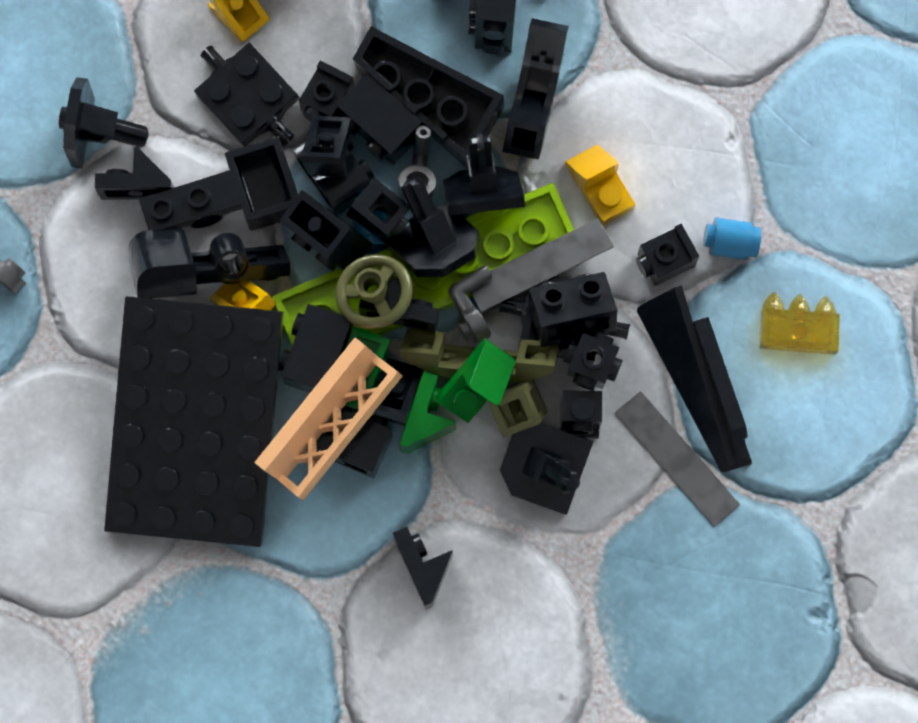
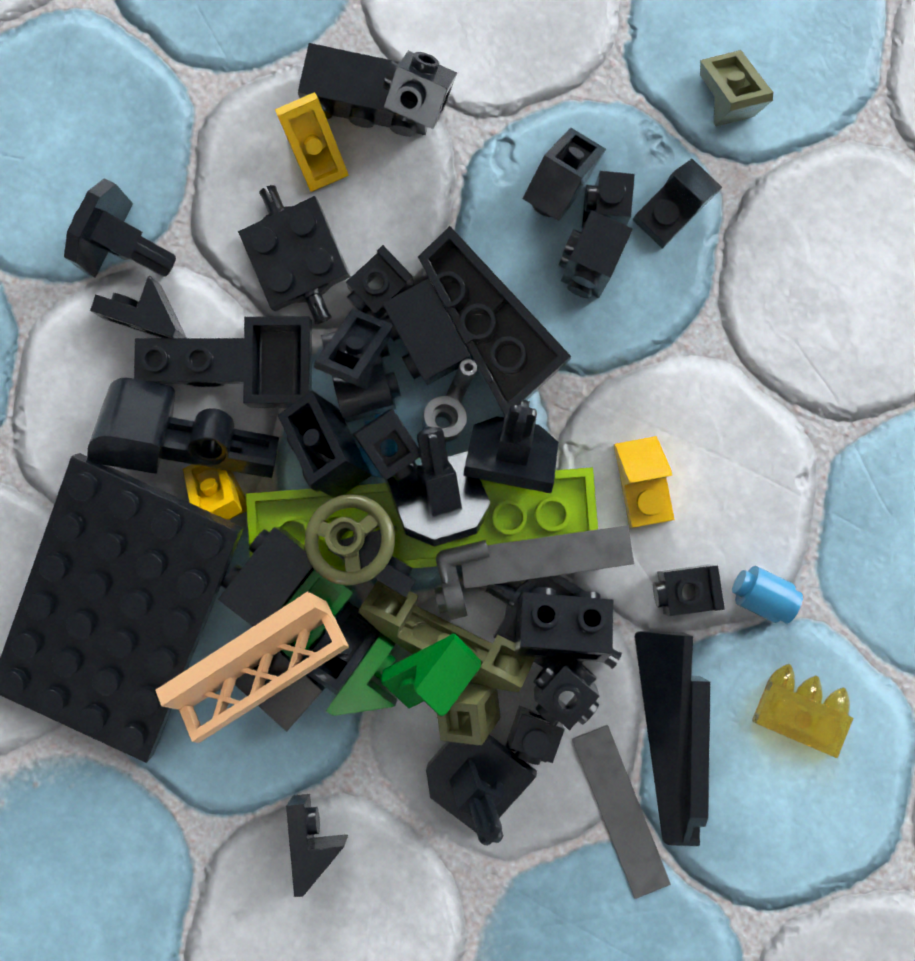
camera: 20 degrees right, 10 degrees up
black arch [502,18,569,160] -> none

